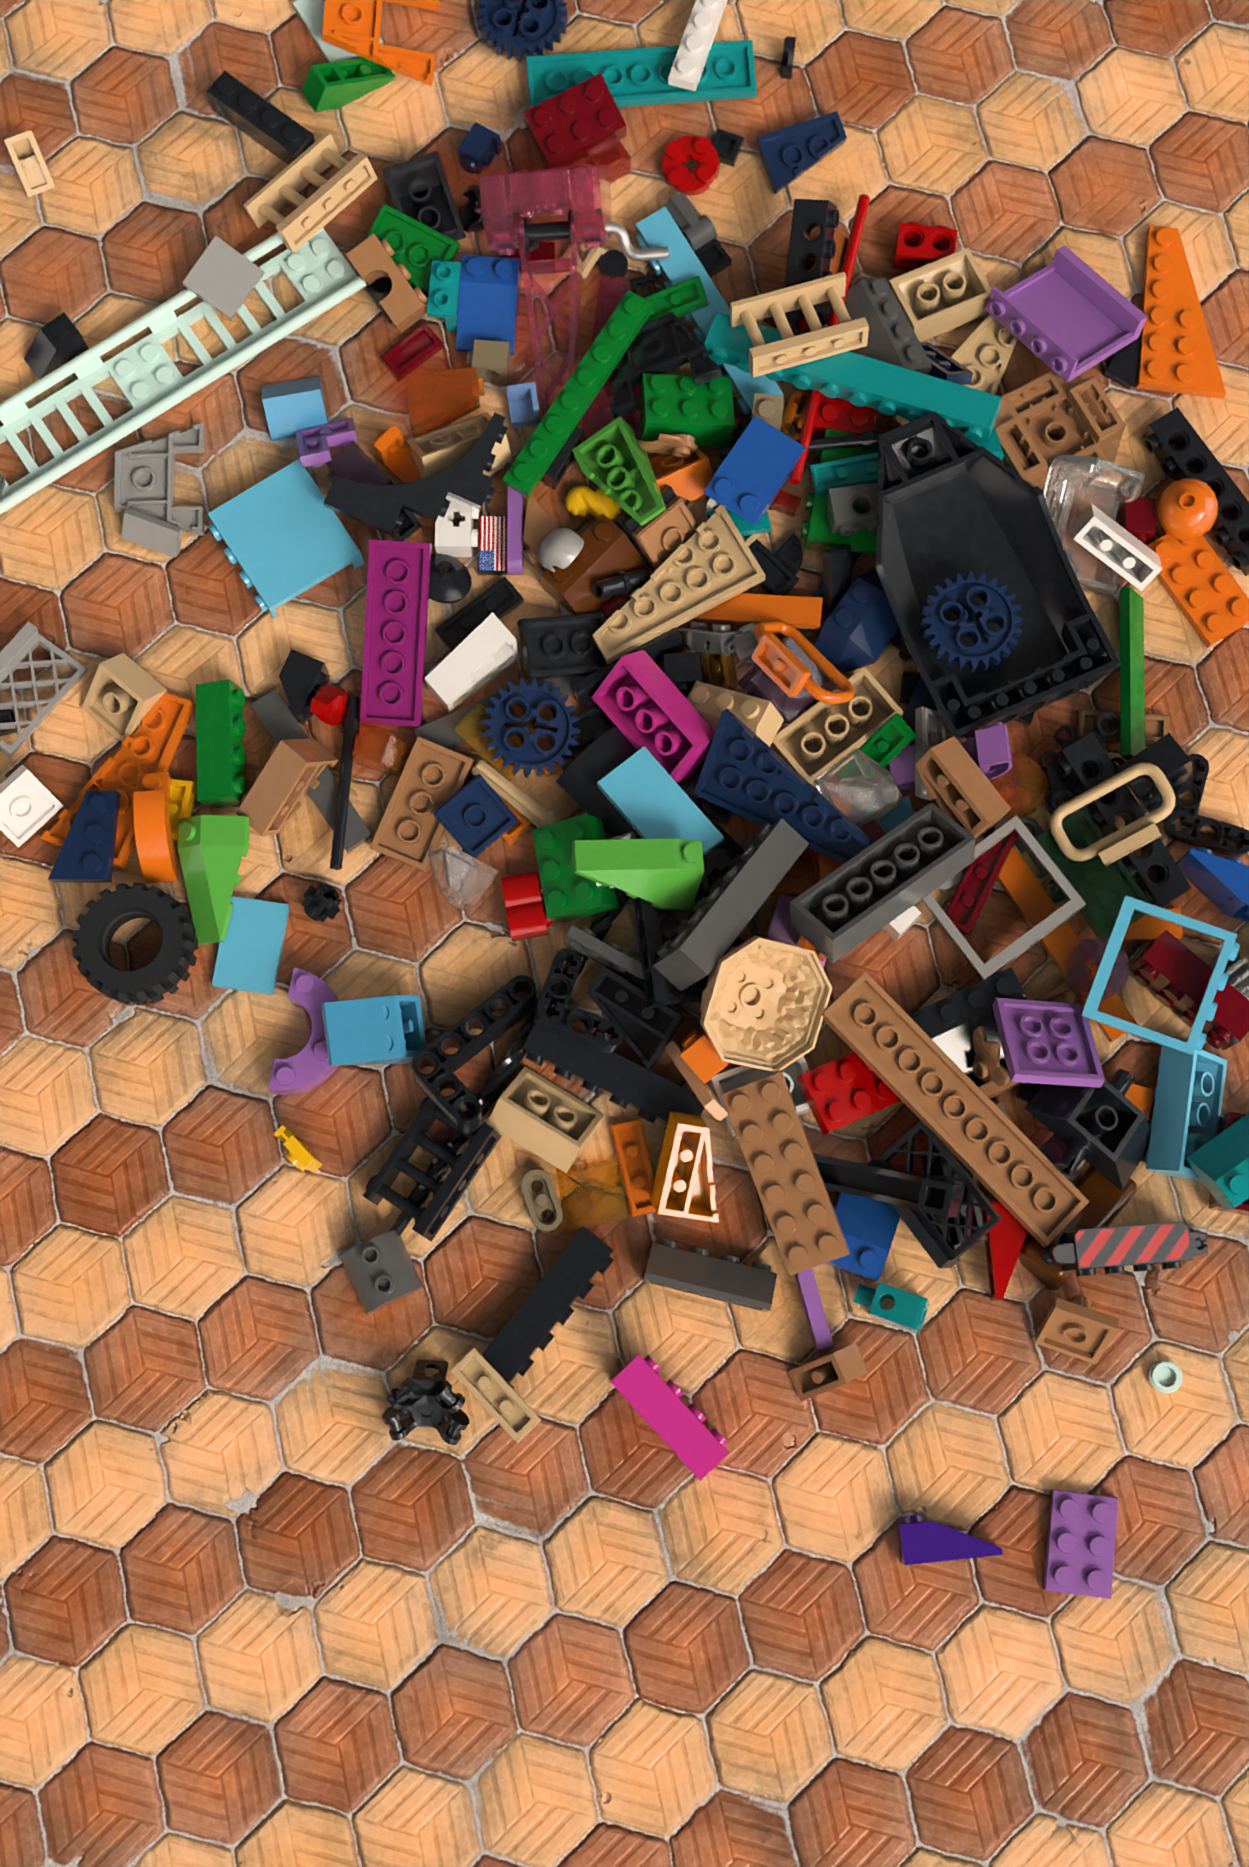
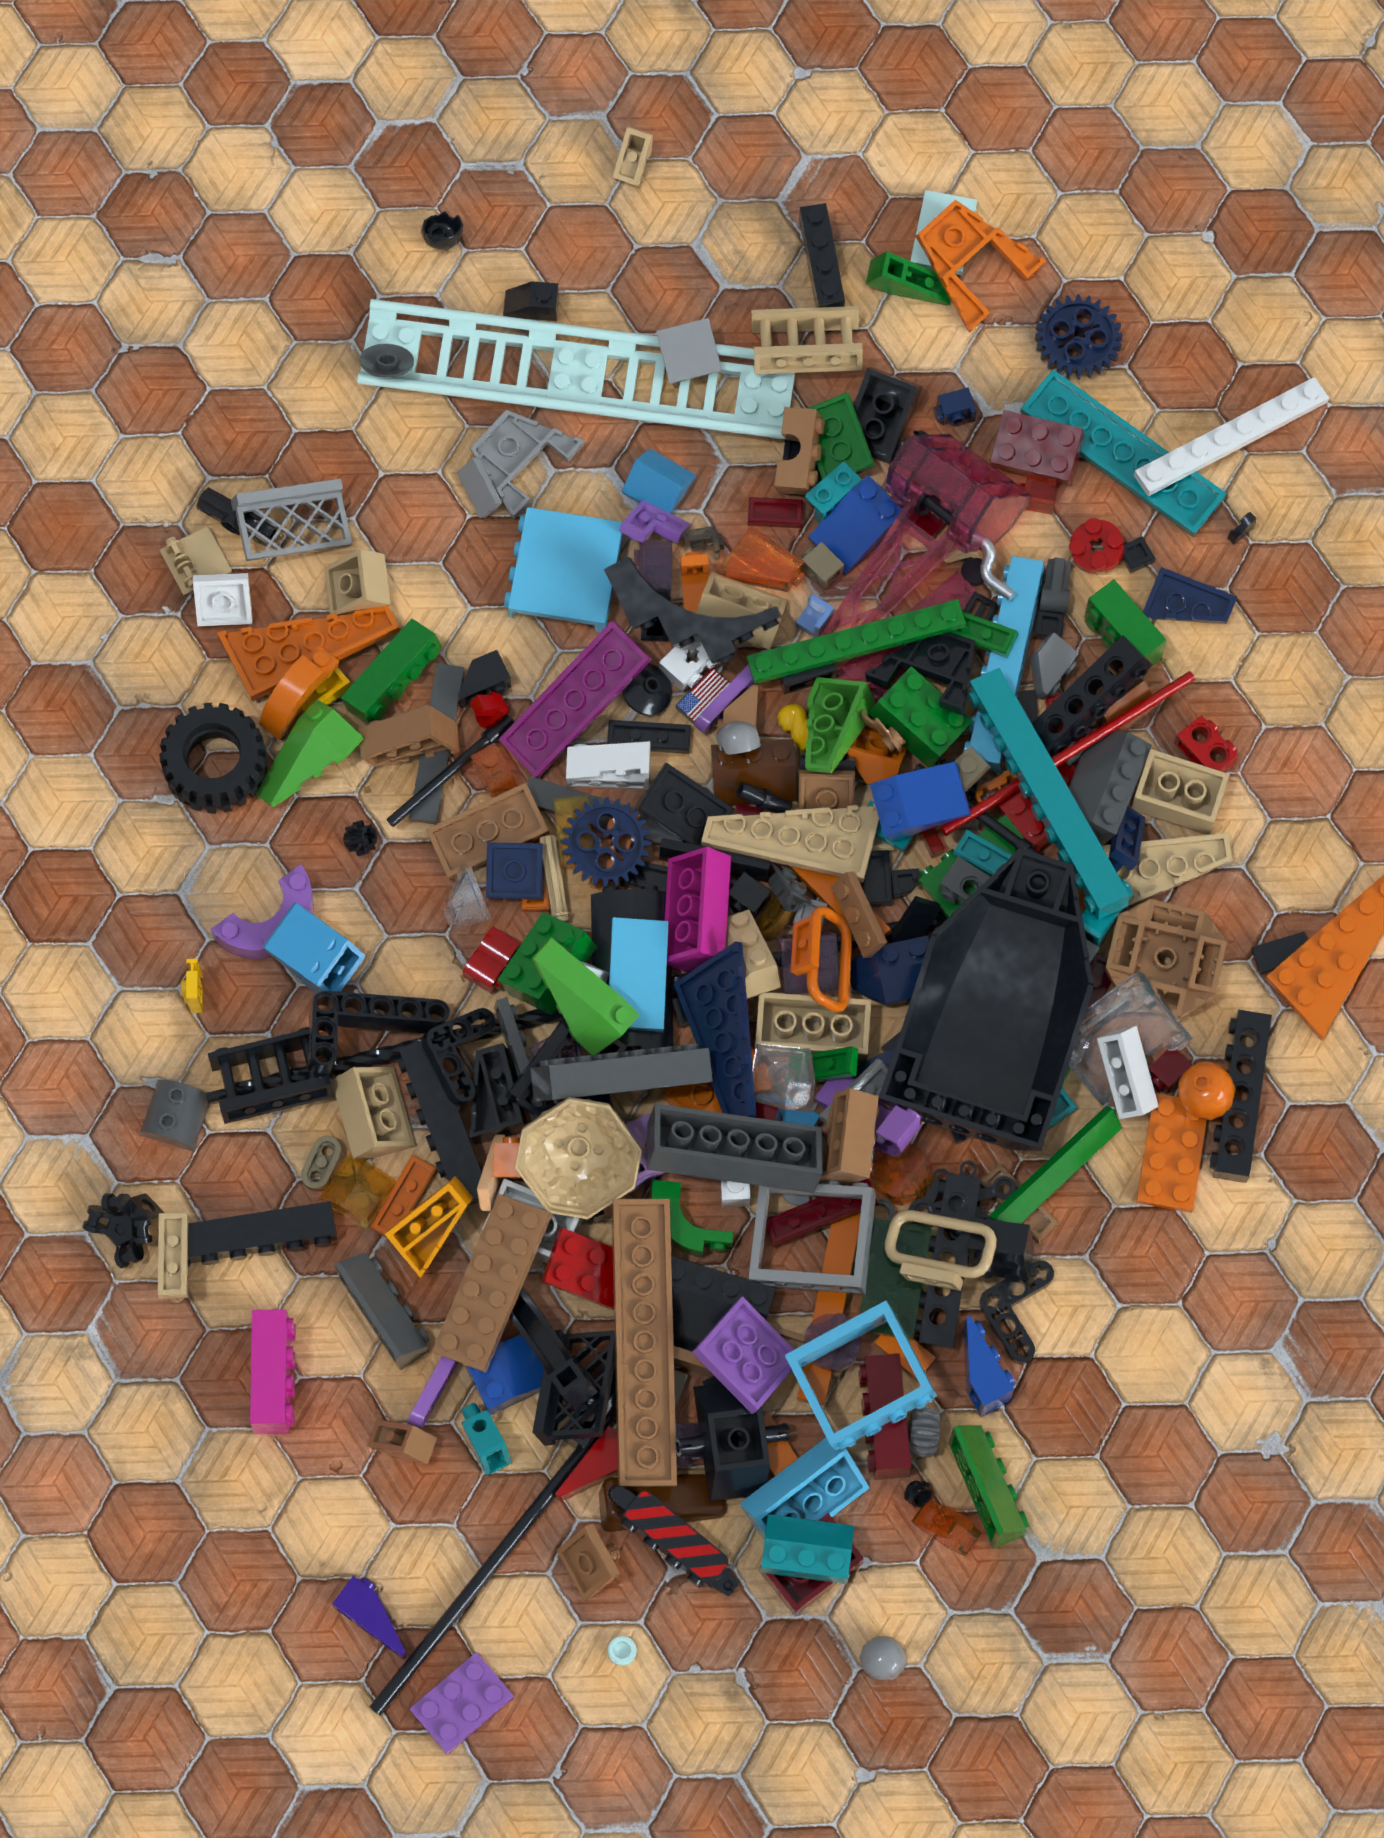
camera: 40 degrees right, 5 degrees down
dark blue wing [48,791,120,883] -> none
medium azure tile [212,896,290,996] -> none
tan fence [730,272,869,377] -> none
dark blue gear [921,571,1023,672] -> none
medium nougat plate [972,1026,1010,1086] -> none
medium lavender panel [985,245,1147,382] -> none
none -> black piece [369,1414,616,1716]
none -> green arch [652,1180,733,1258]
none -> clear smoke bracket [683,526,724,560]
none -> medium nougat plate [831,871,888,958]
none -> light grey slope [1030,633,1079,699]
none -> green brick [1084,579,1167,665]

